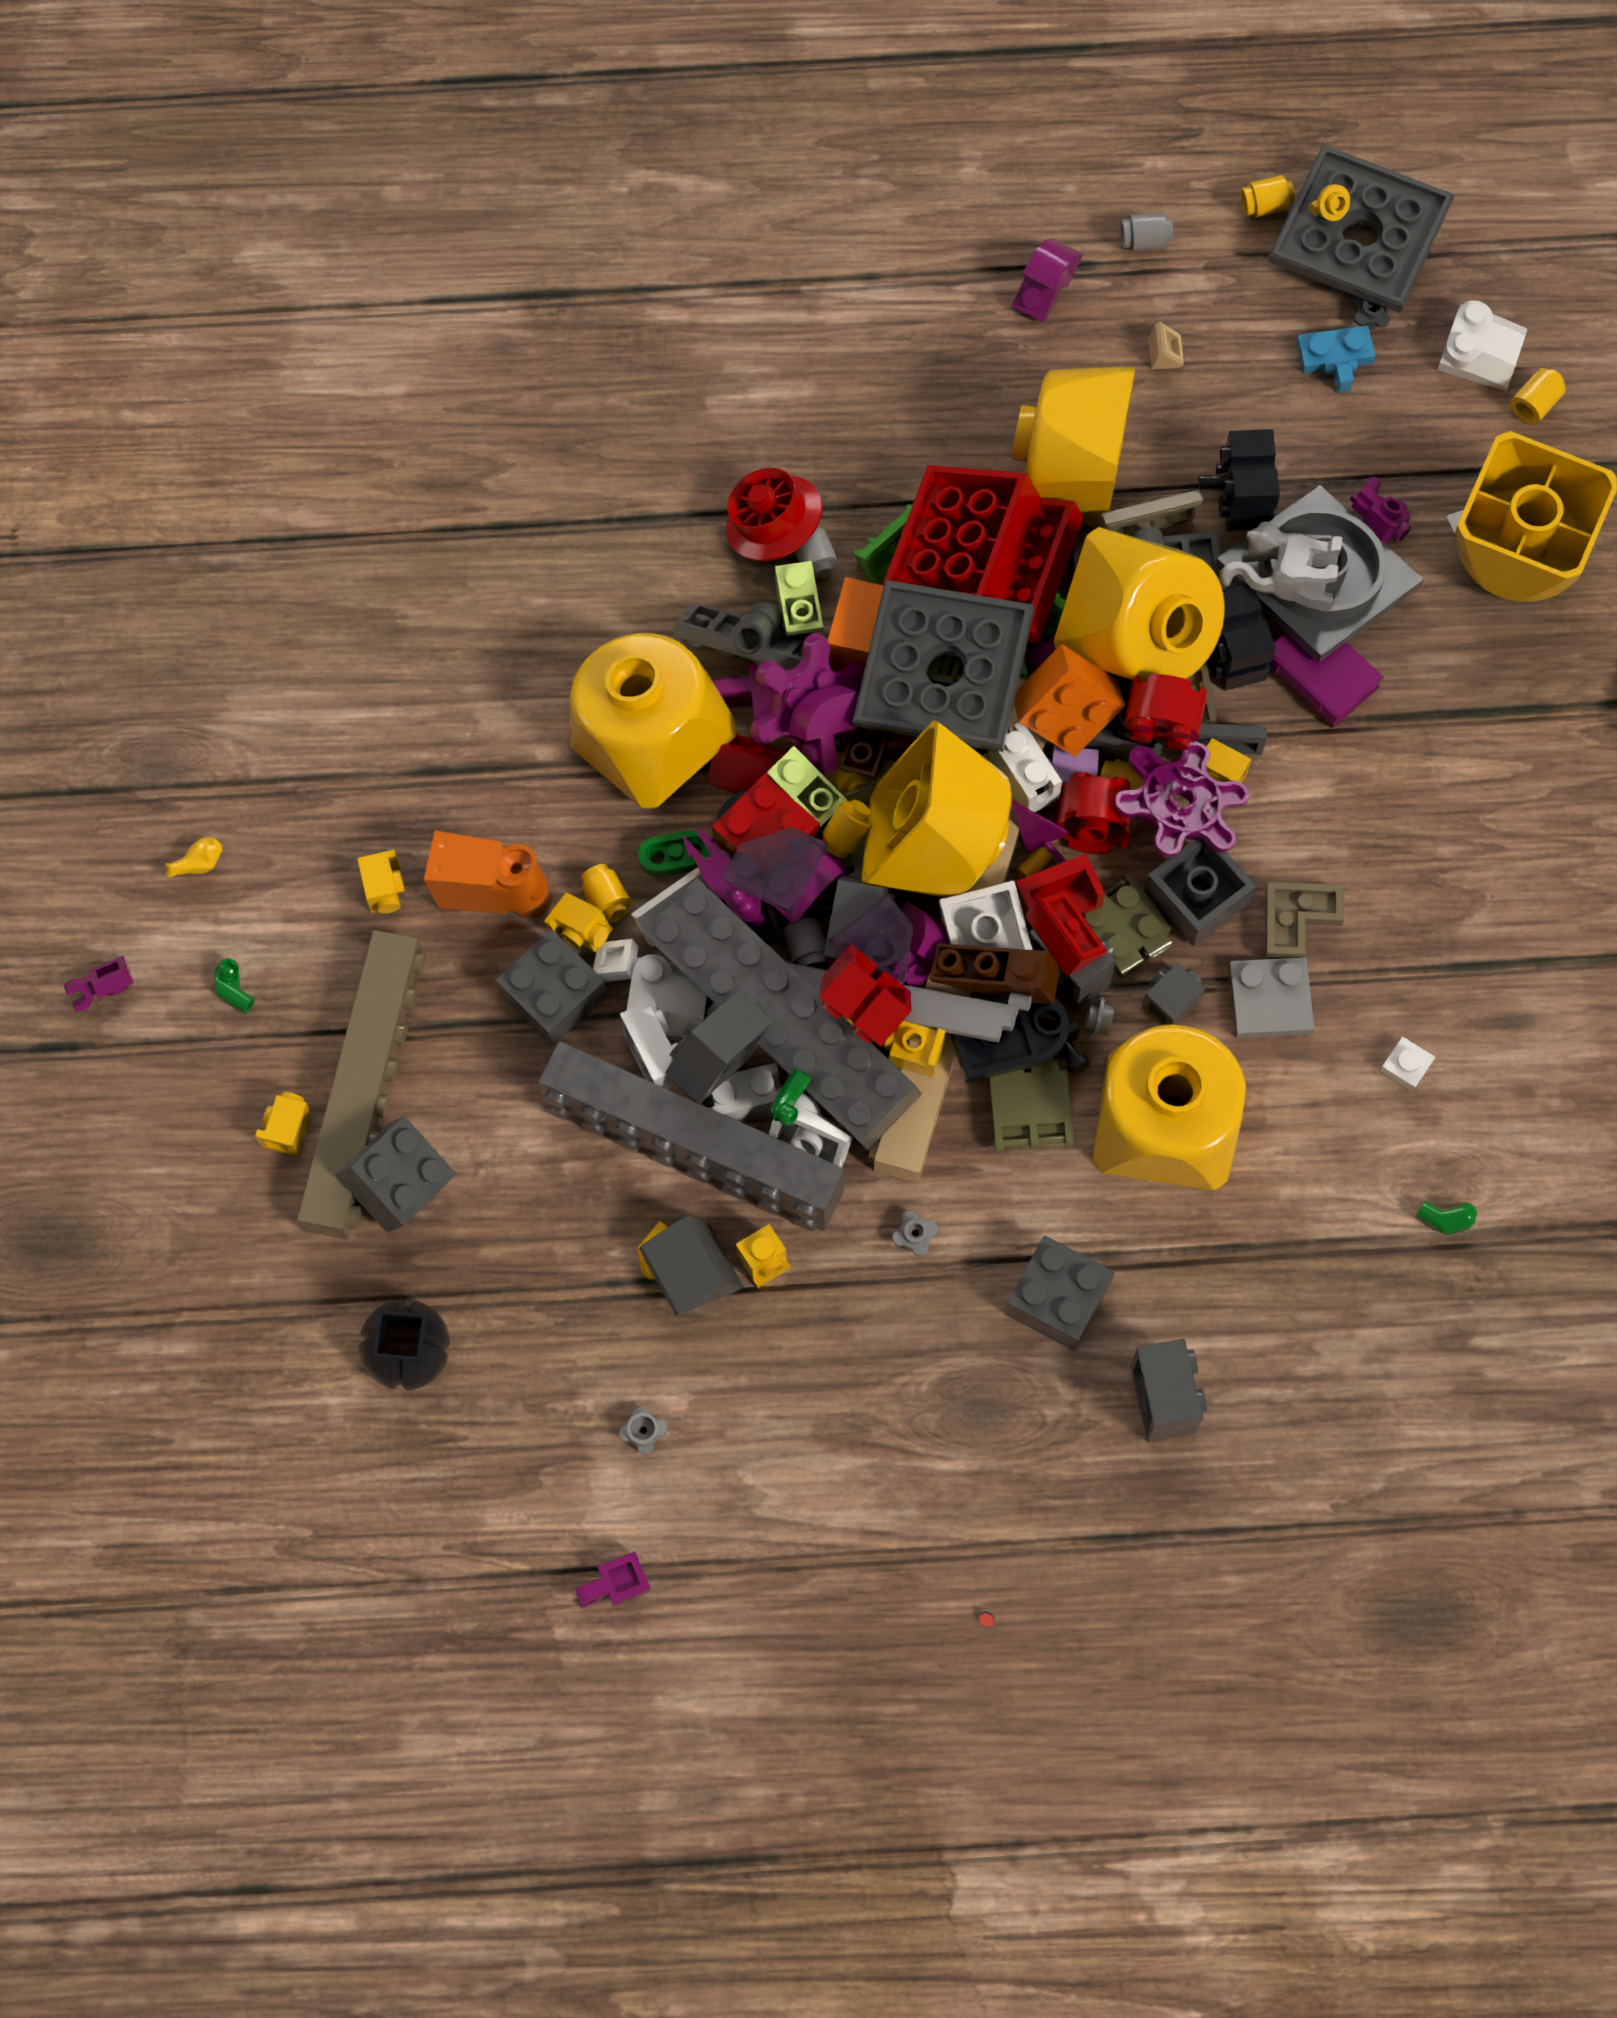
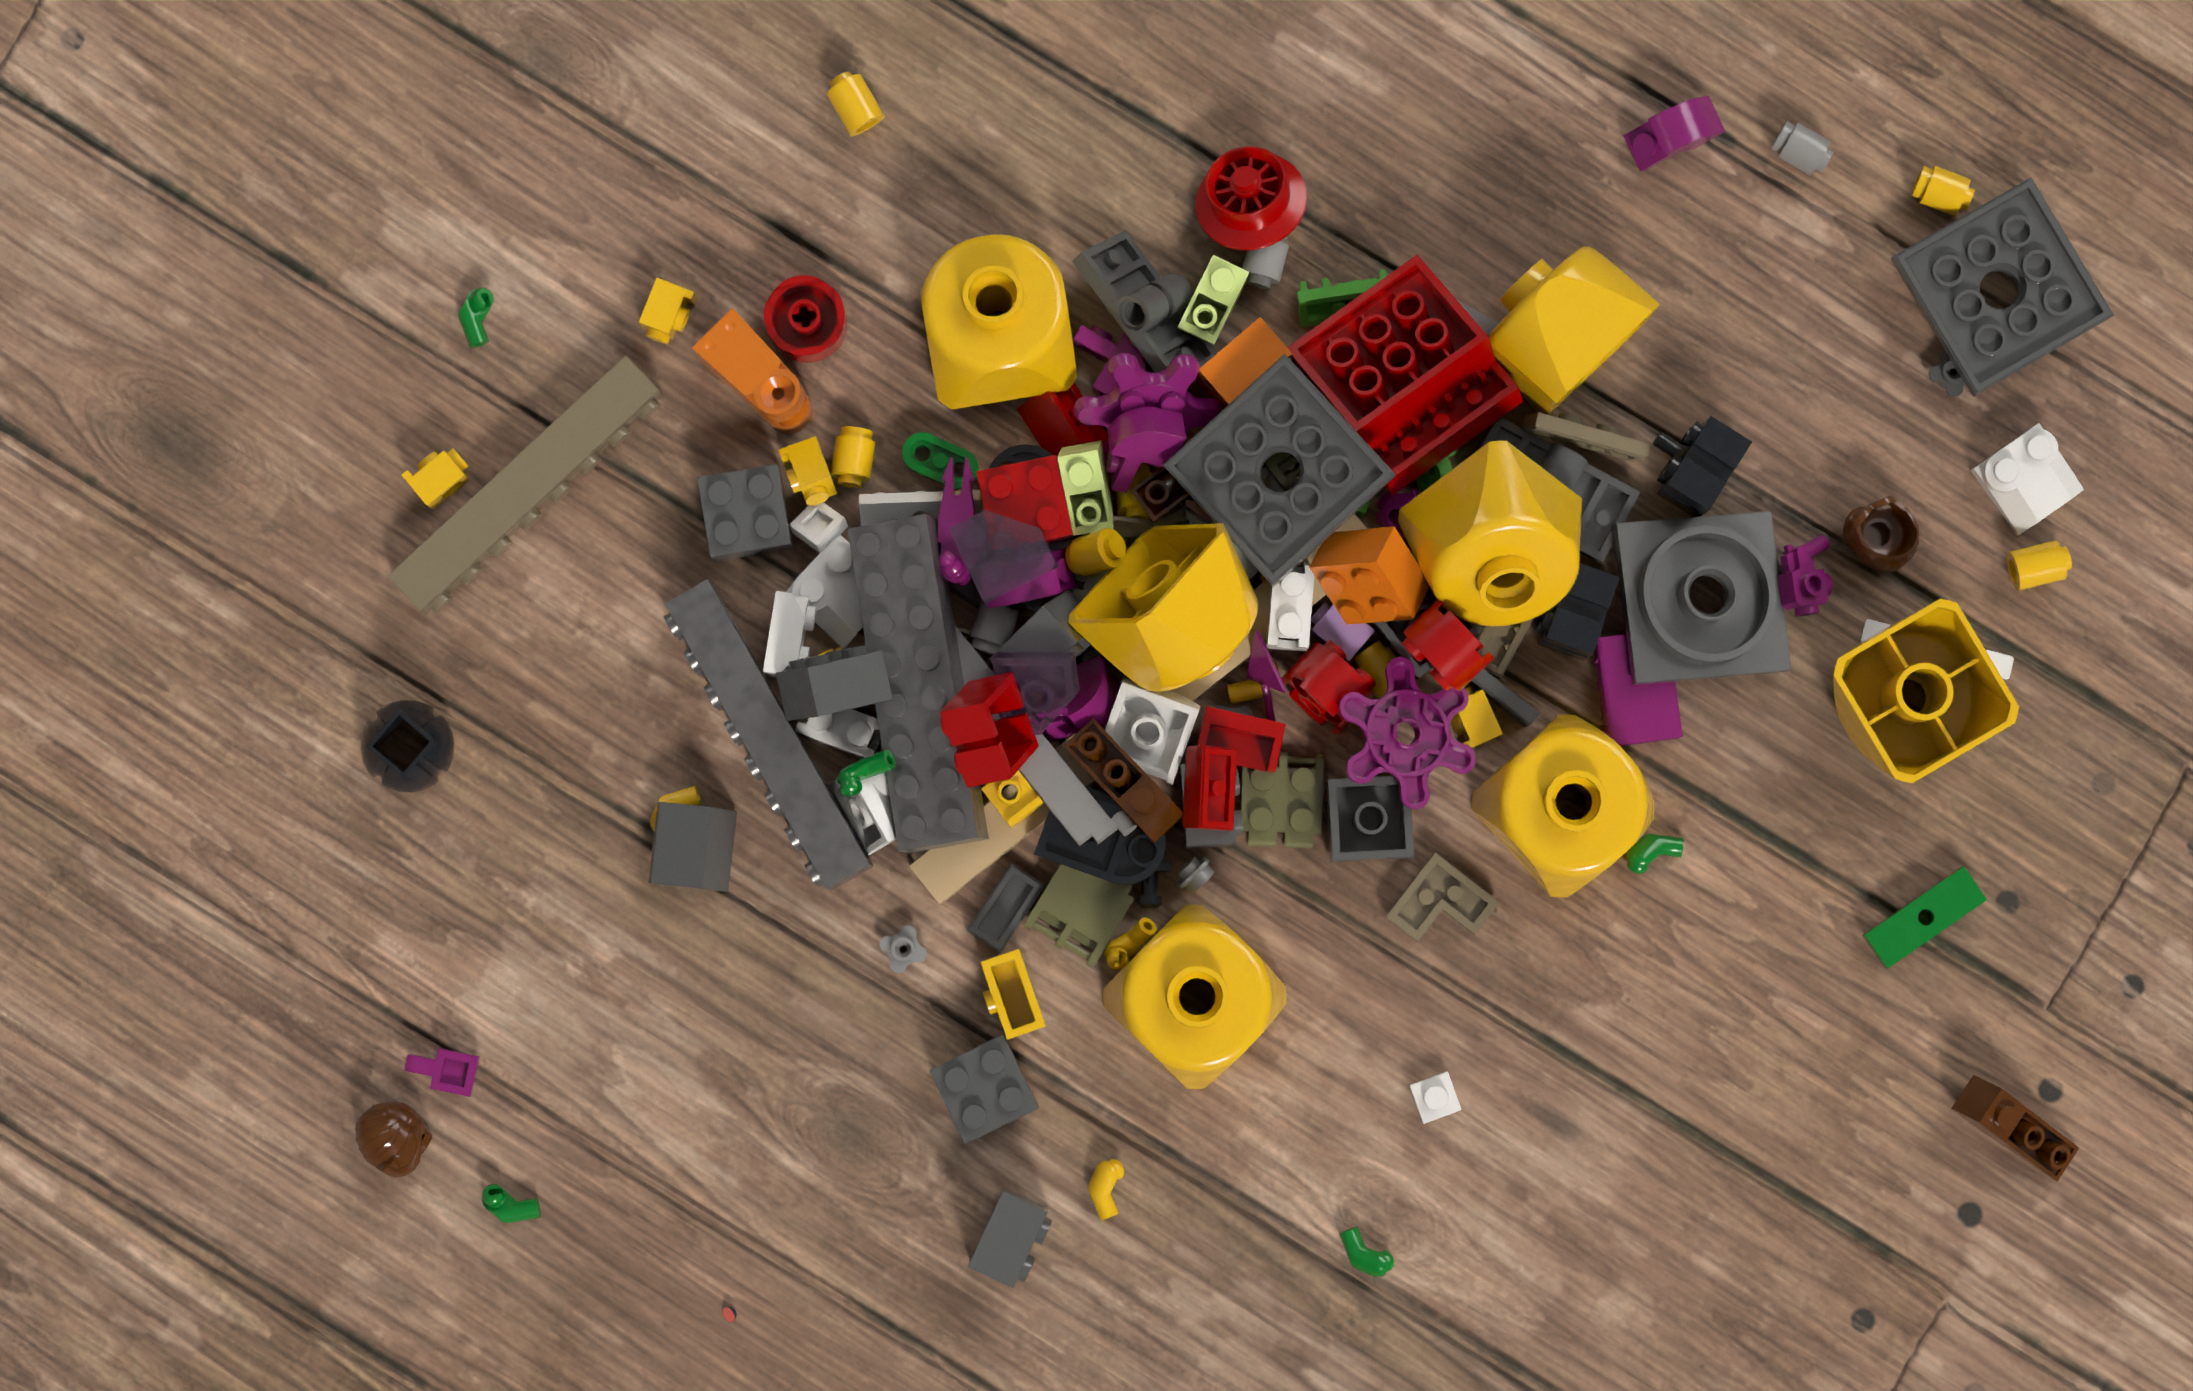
camera: 30 degrees right, 15 degrees up
magenta plate [64,956,134,1012] -> none
yellow animal [165,837,222,878] -> none
dark grey brick [335,1115,456,1233] -> none
light grey plate [619,1407,667,1455] -> none
yellow brick [736,1224,791,1288] -> none
dark grey brick [1142,963,1205,1025] -> none
tan slope [1148,322,1184,370] -> none
light grey animal [1219,522,1342,612] -> none
light grey plate [1229,957,1315,1039] -> none
dark azure hinge [1296,325,1376,393] -> none
yellow plate [1309,184,1350,221] -> none
none -> reddish brown hair [355,1101,432,1178]
none -> green arm [482,1184,541,1224]
none -> red brick [764,275,847,363]
none -> yellow brick [826,71,885,136]
none -> dark grey tile [966,863,1045,953]
none -> yellow brick [980,949,1046,1040]
none -> yellow arm [1088,1159,1124,1221]
none -> yellow arm [1104,917,1157,969]
none -> yellow piece [1471,714,1655,898]
none -> green arm [1627,834,1684,874]
none -> reddish brown hair [1843,496,1919,573]

